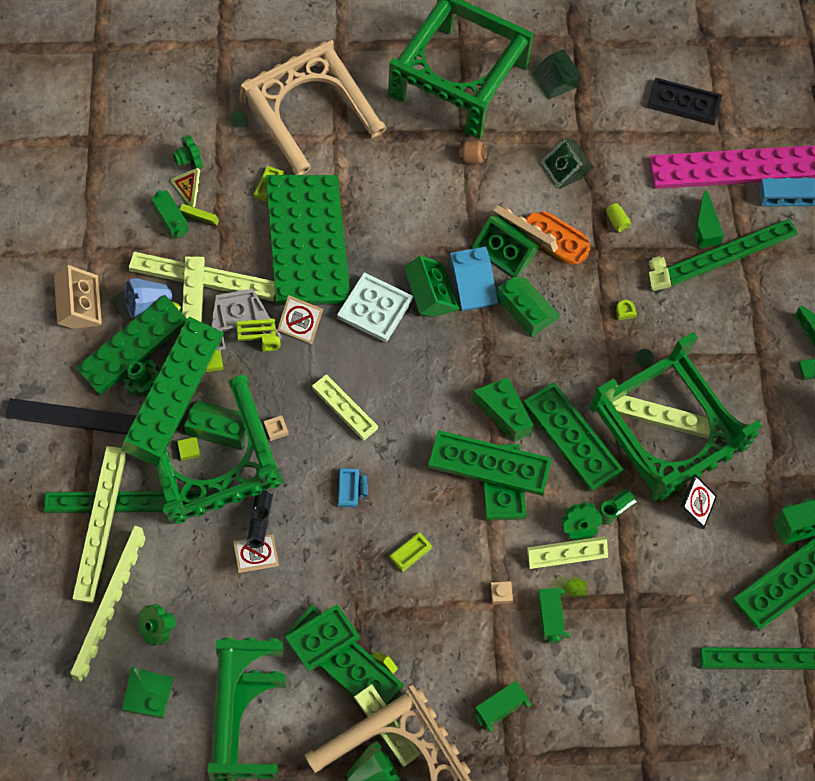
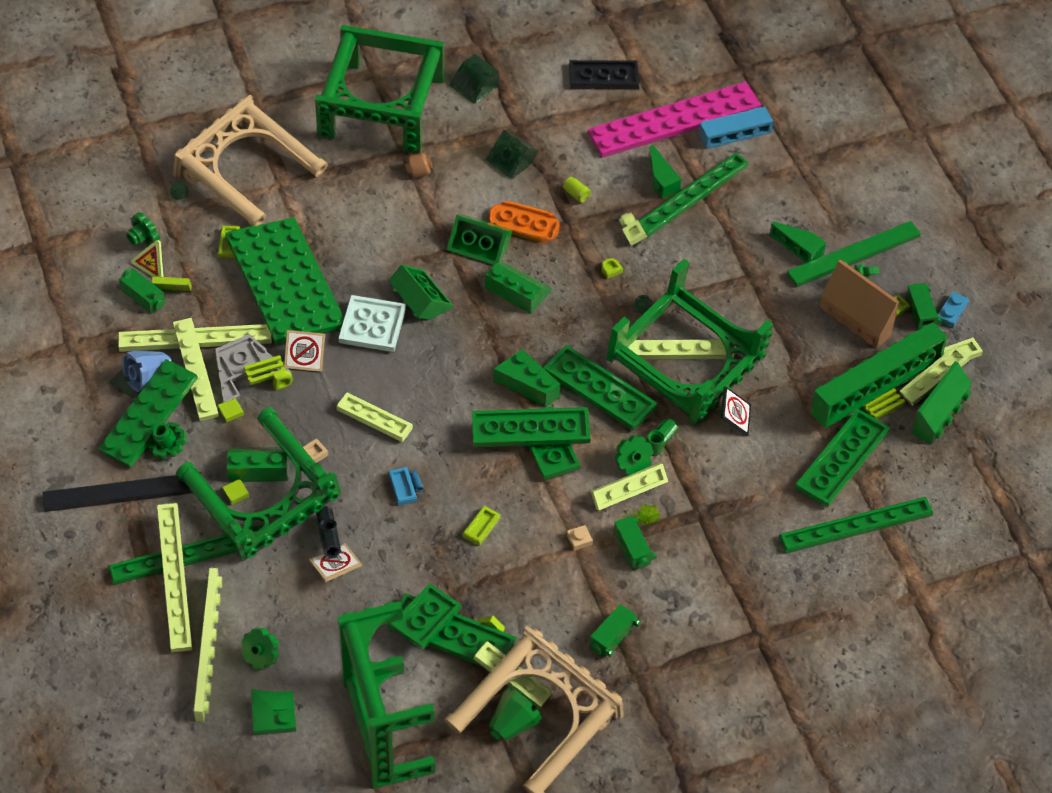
camera: 15 degrees left, 10 degrees down
tan slope [54,265,102,329] -> none
green brick [121,317,224,467] -> none
dark azure slope [449,247,498,311] -> none
tan plate [493,205,558,253] -> none

